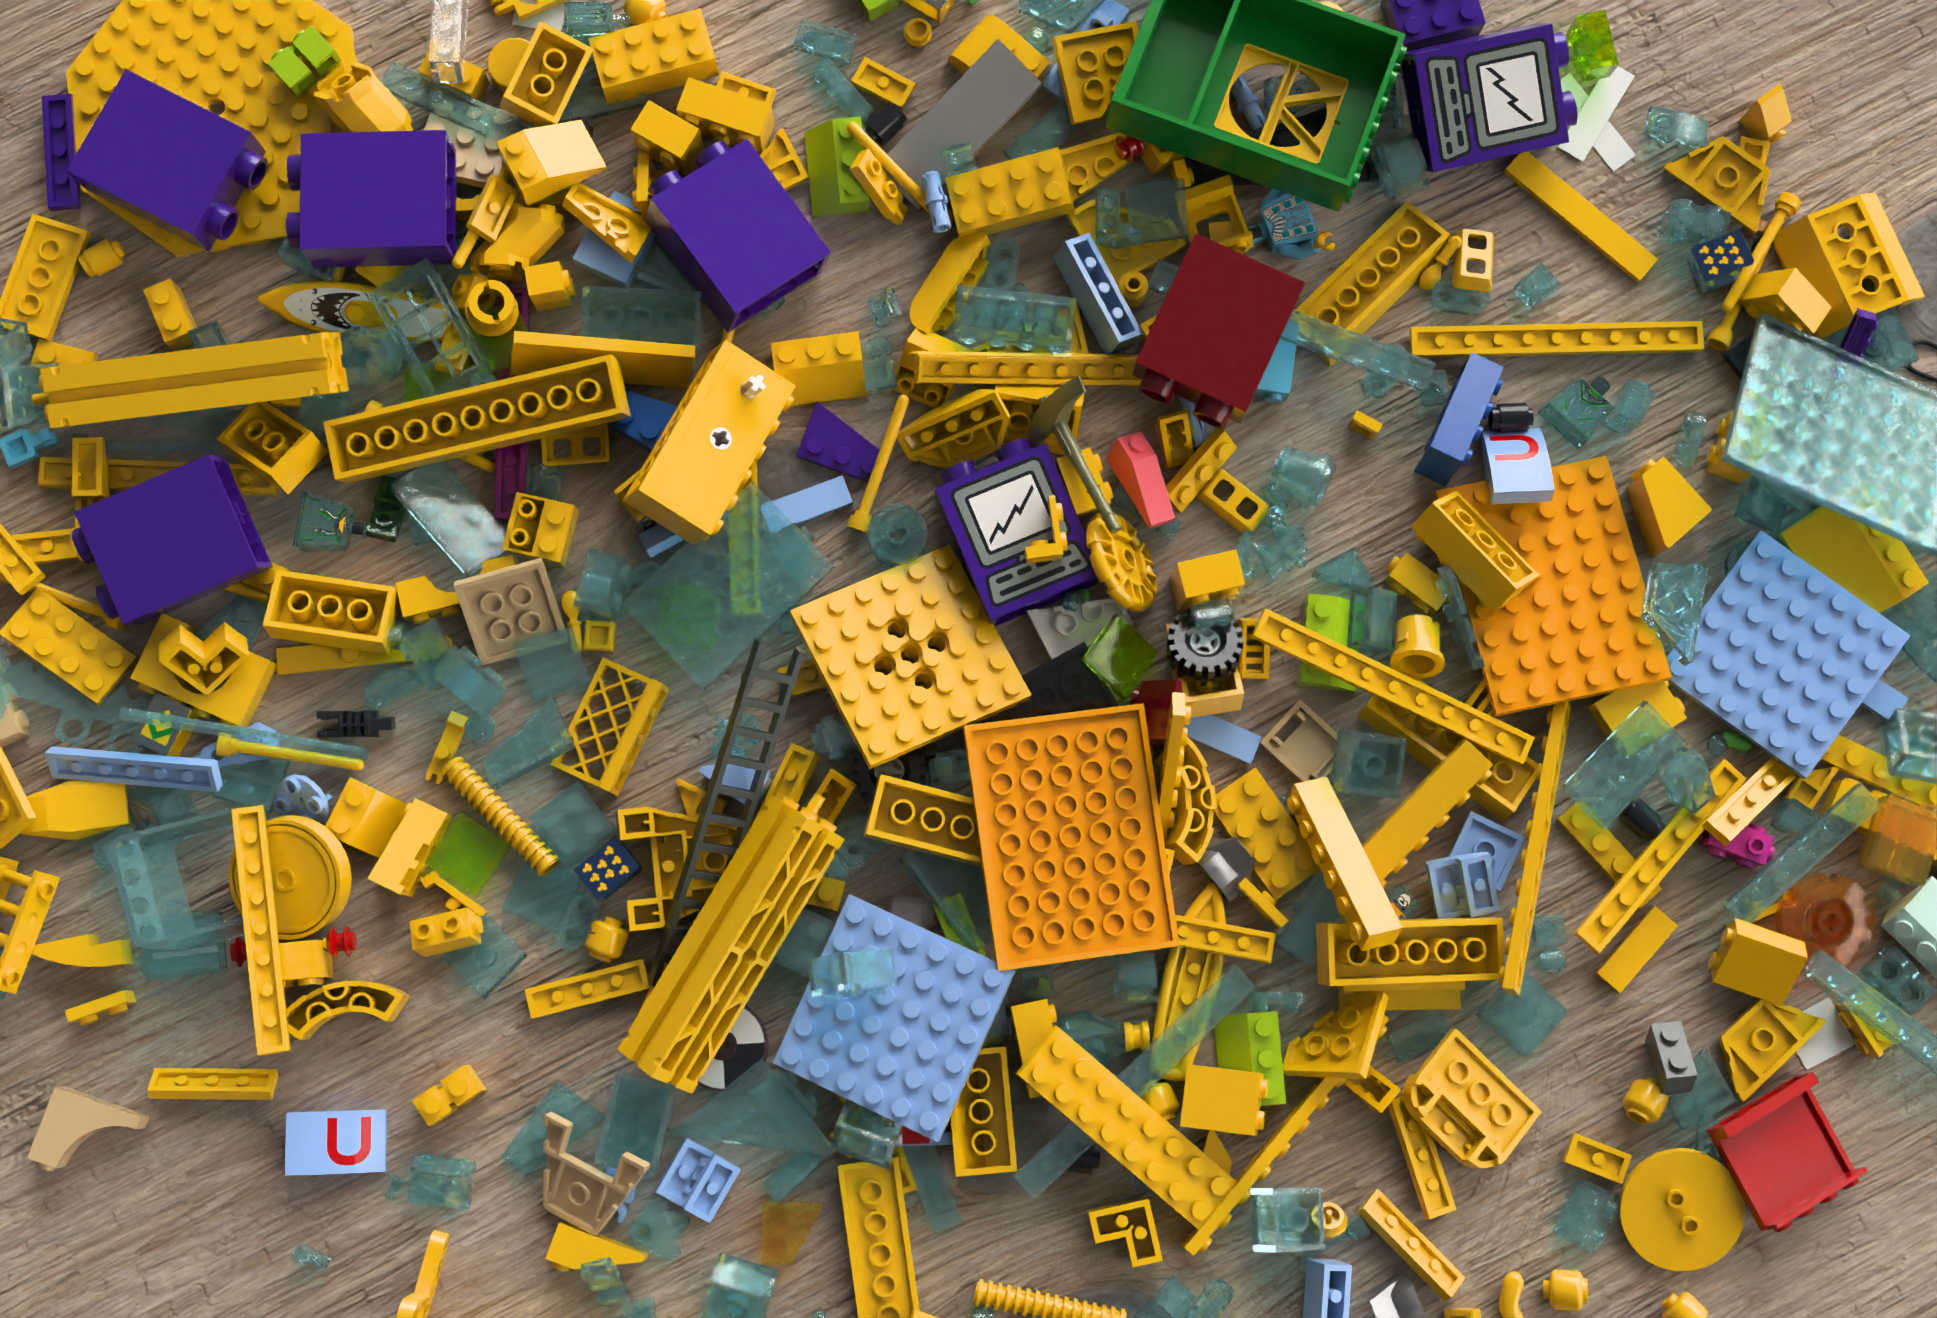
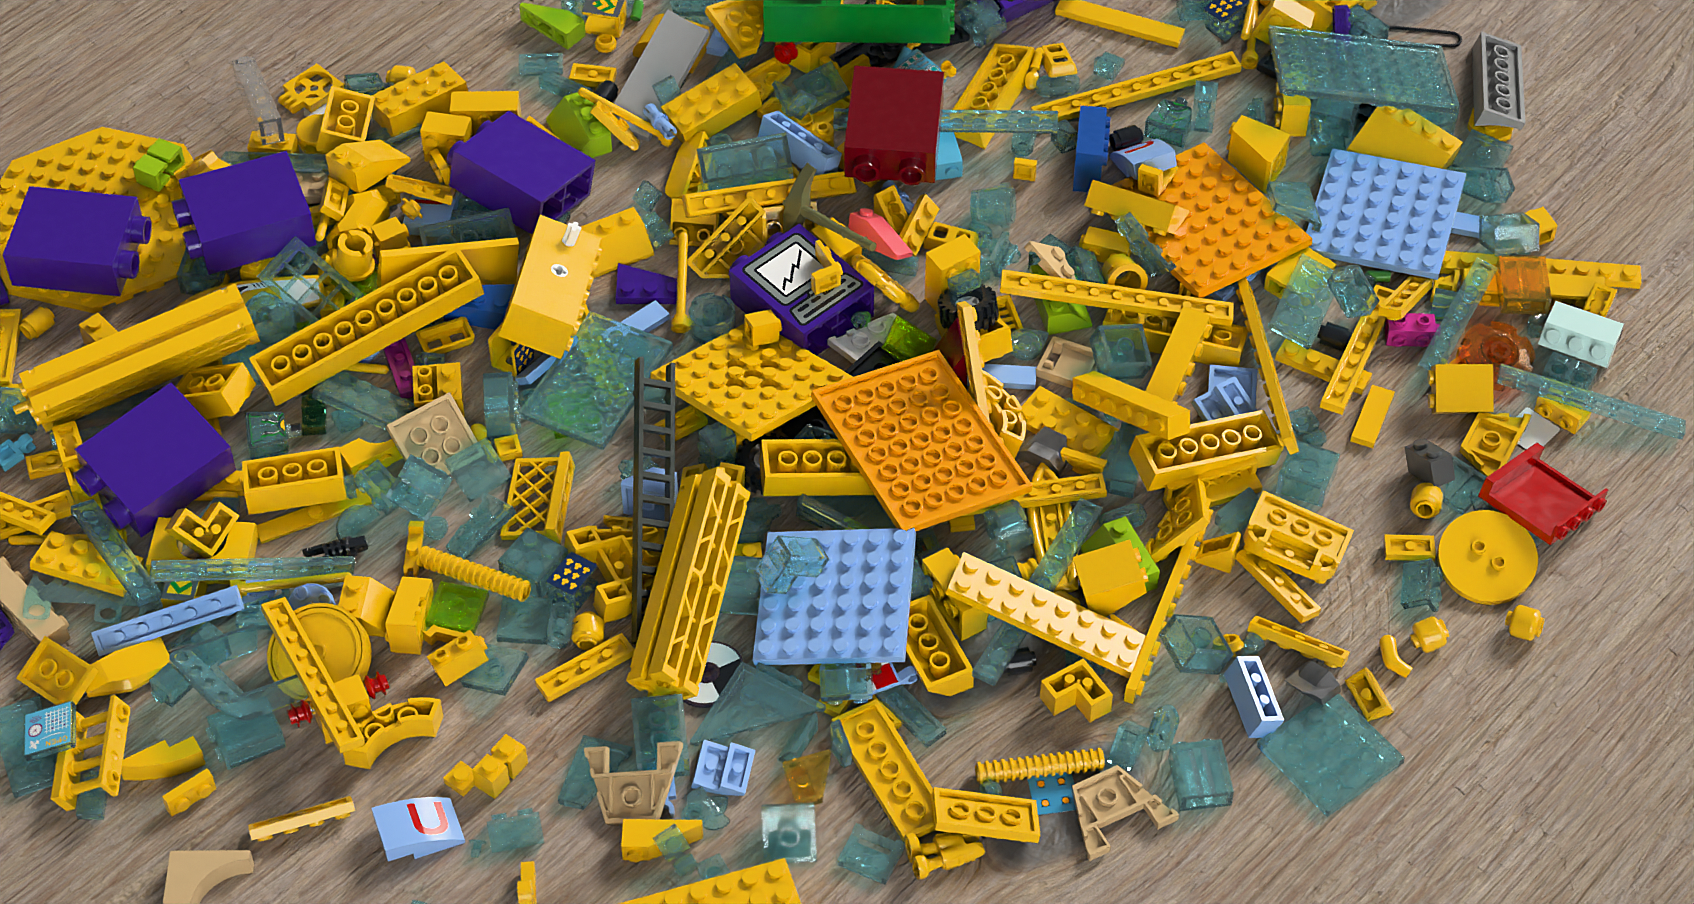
camera: 15 degrees left, 30 degrees down
none -> clear light blue plate [71,499,161,607]
none -> yellow plate [400,198,423,220]
none -> yellow plate [443,761,475,797]
none -> yellow brick [744,309,782,346]
none -> clear light blue tile [830,719,852,768]
none -> clear light blue piece [1011,328,1048,360]
none -> tan wing [1024,241,1077,280]
none -> yellow bracket [1138,164,1178,196]

